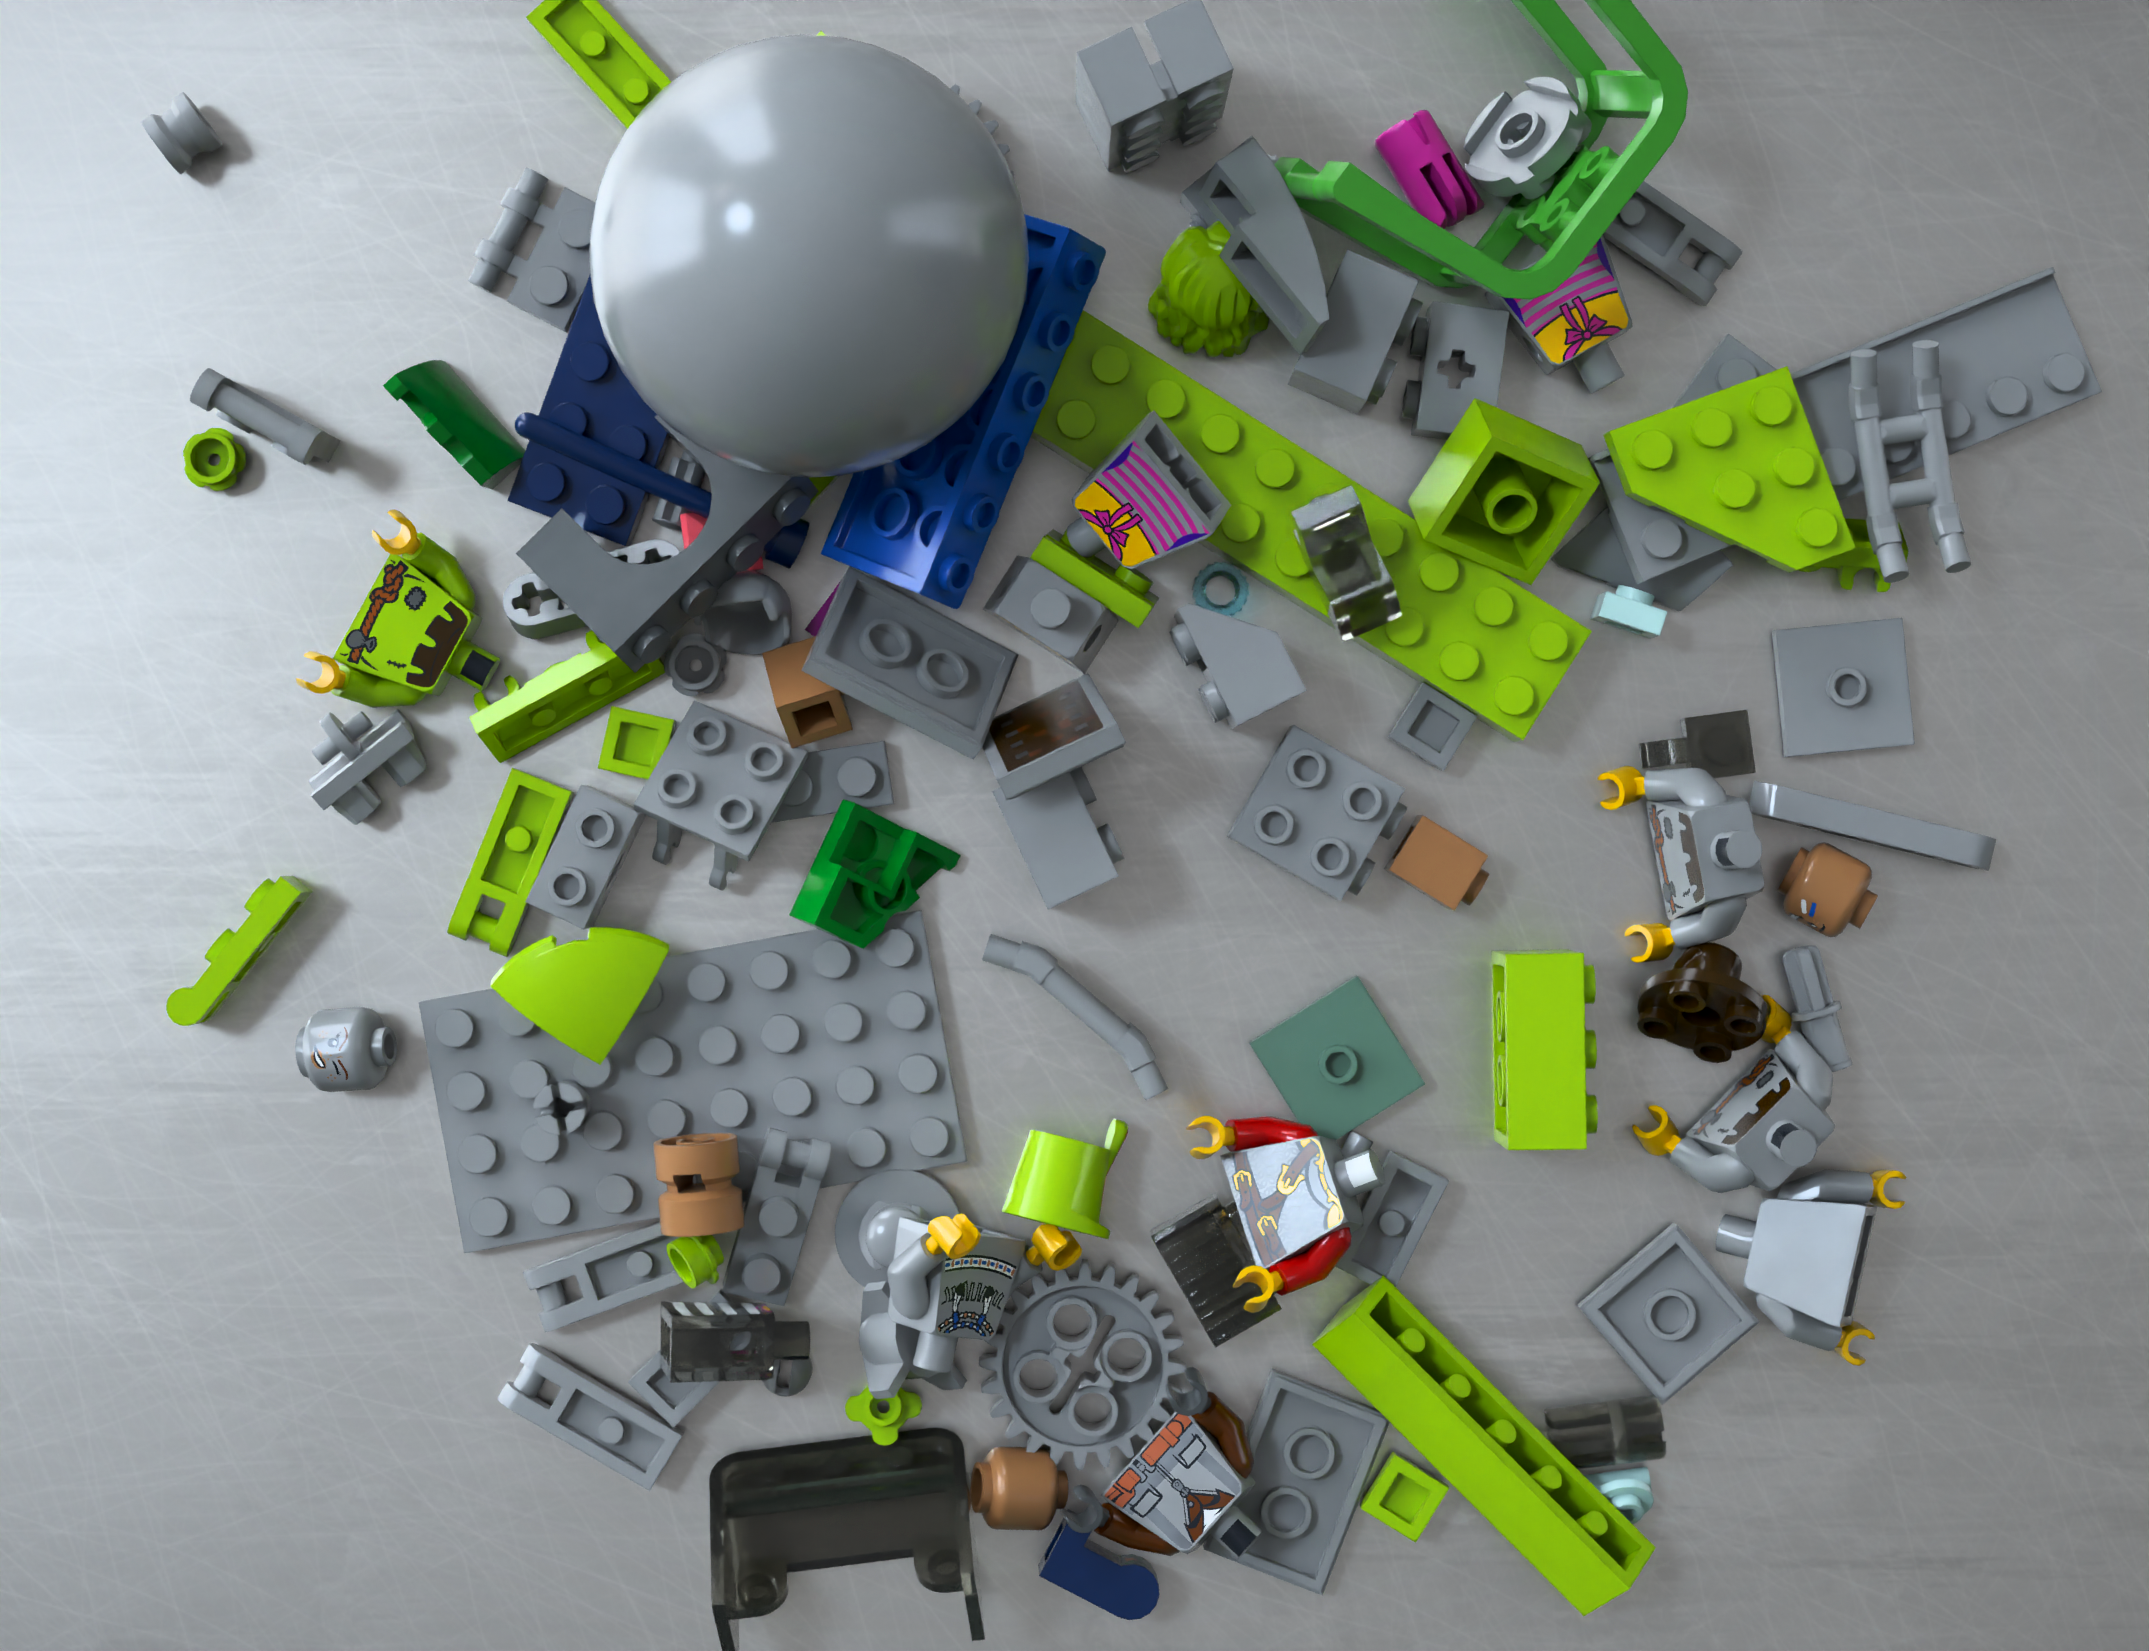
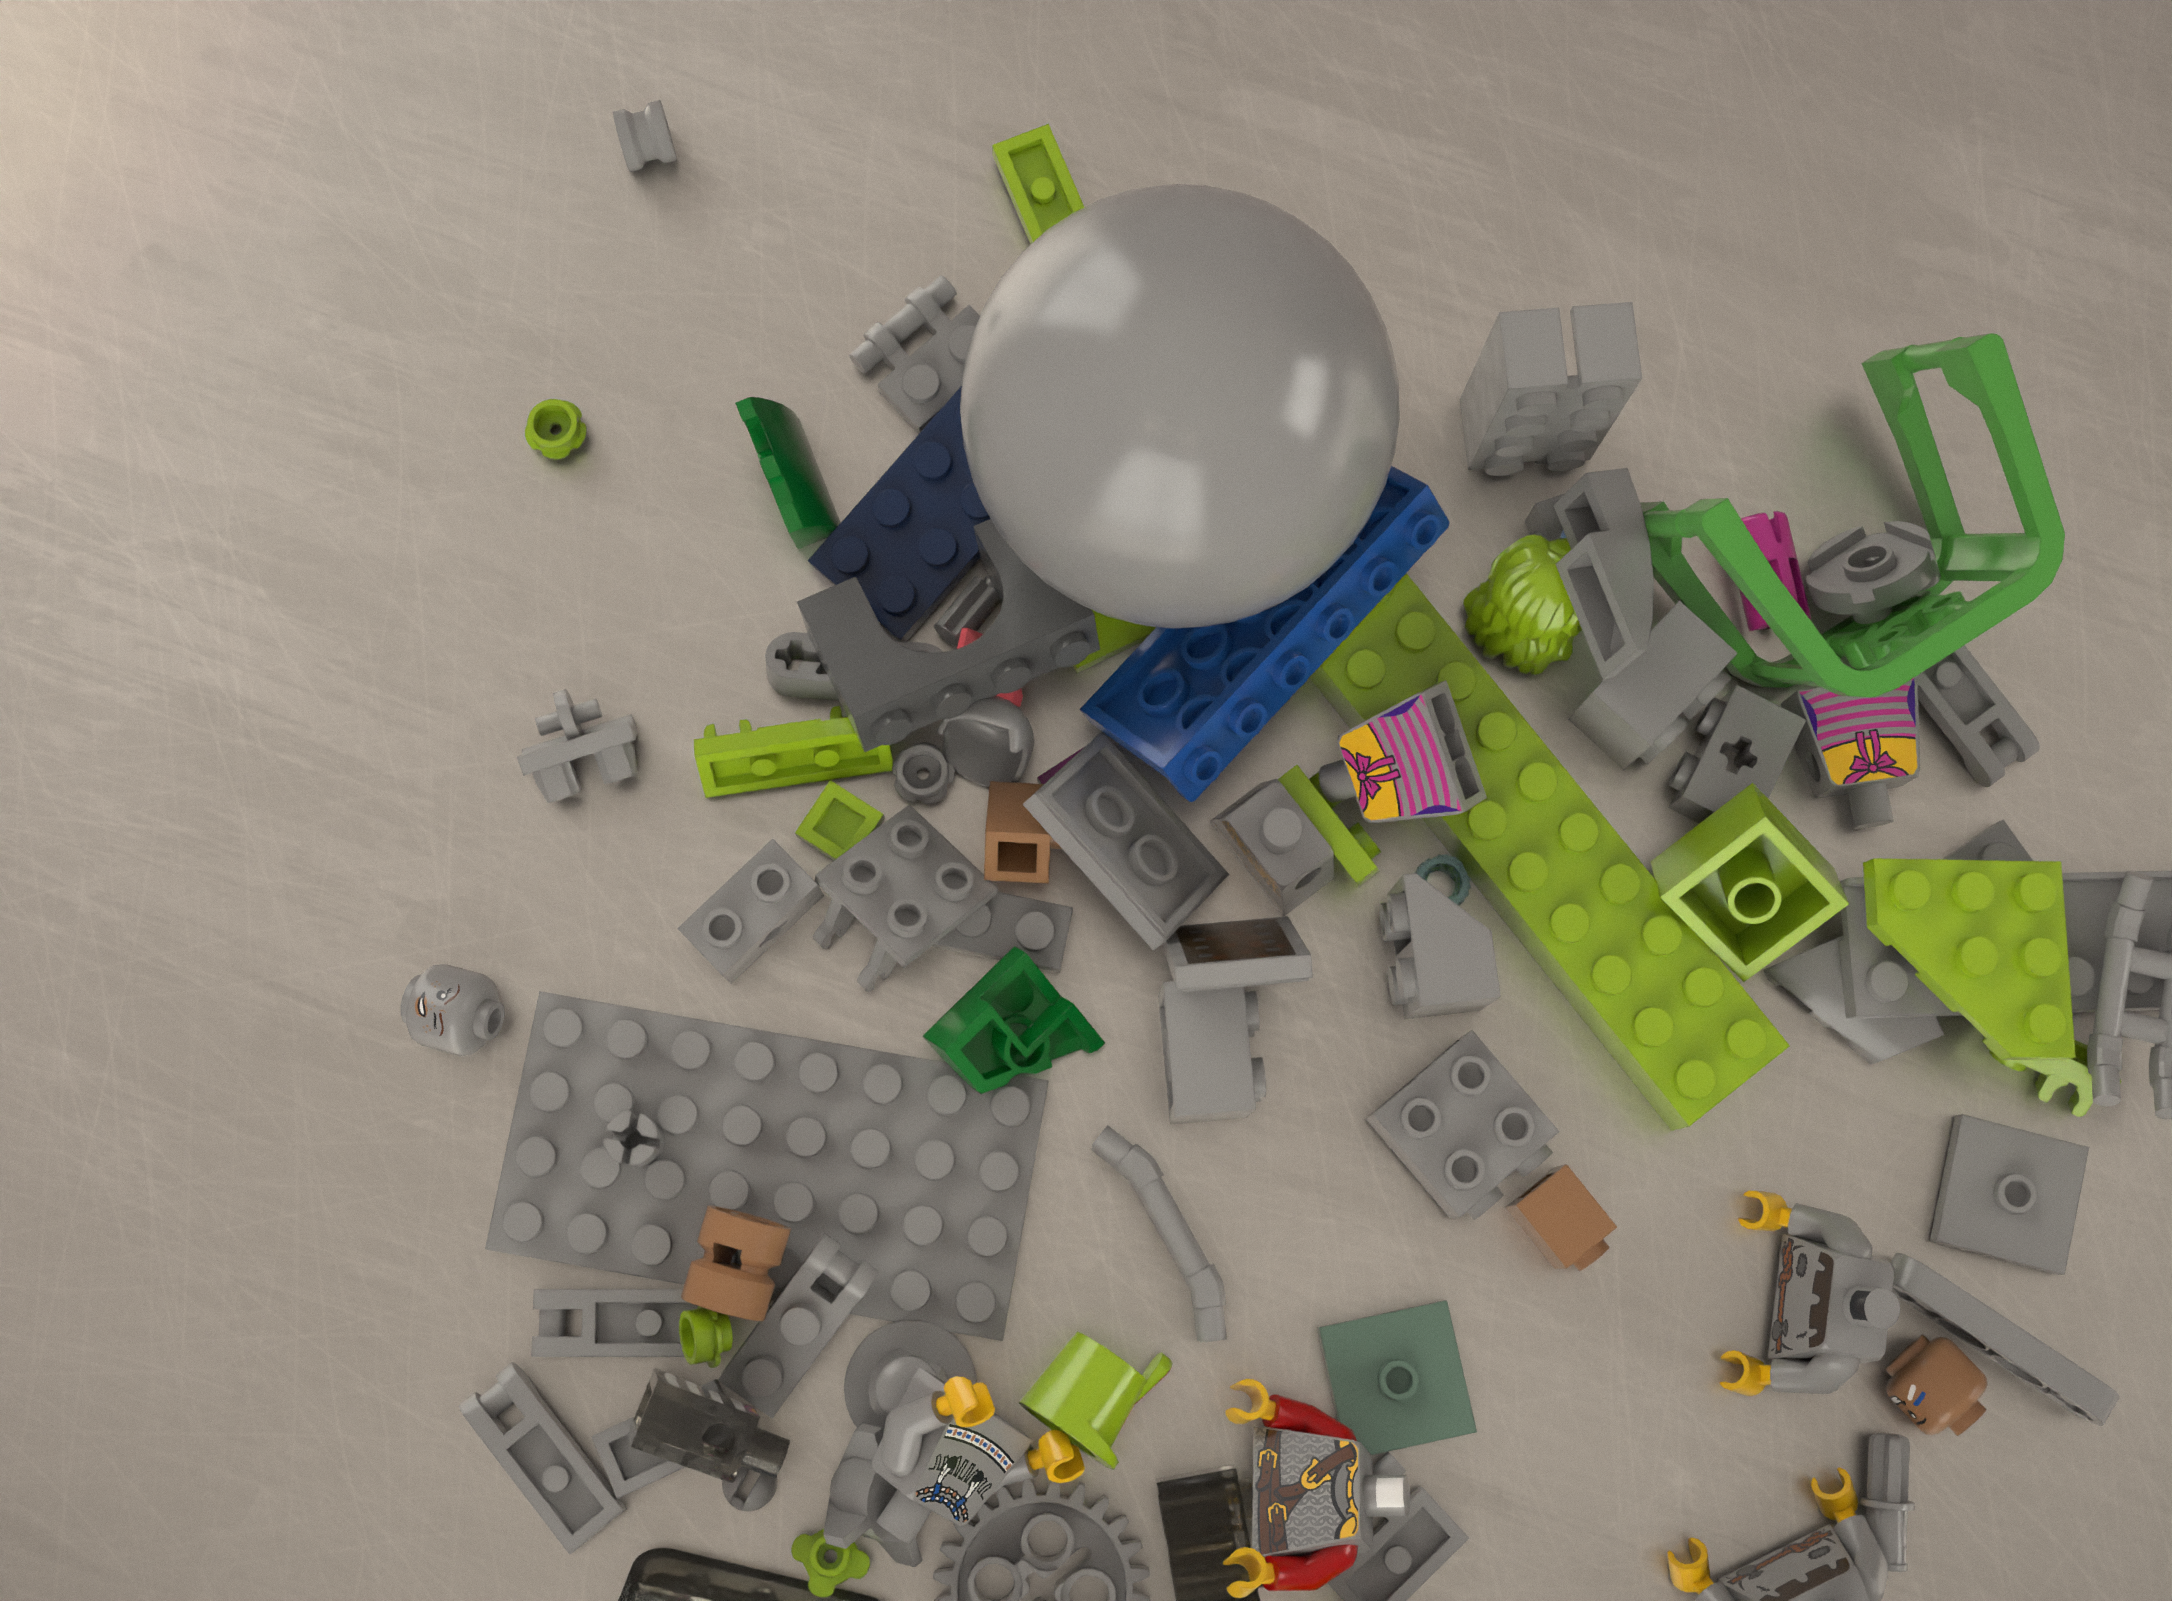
camera: 15 degrees right, 10 degrees down
lime plate [166,876,313,1026] -> none
light grey plate [190,368,341,465] -> none
lime torso [296,509,500,708] -> none
lime plate [447,768,574,957] -> none
lime brick [490,927,669,1065] -> none
dark blue piece [515,412,810,569] -> none
clear smoke brick [1291,485,1402,642] -> none
light grey plate [1388,683,1478,771] -> none
lime brick [1491,949,1598,1150] -> none
light aqua plate [1590,585,1668,639] -> none
dark brown plate [1637,942,1768,1063] -> none
clear smoke plate [1638,710,1756,778] -> none

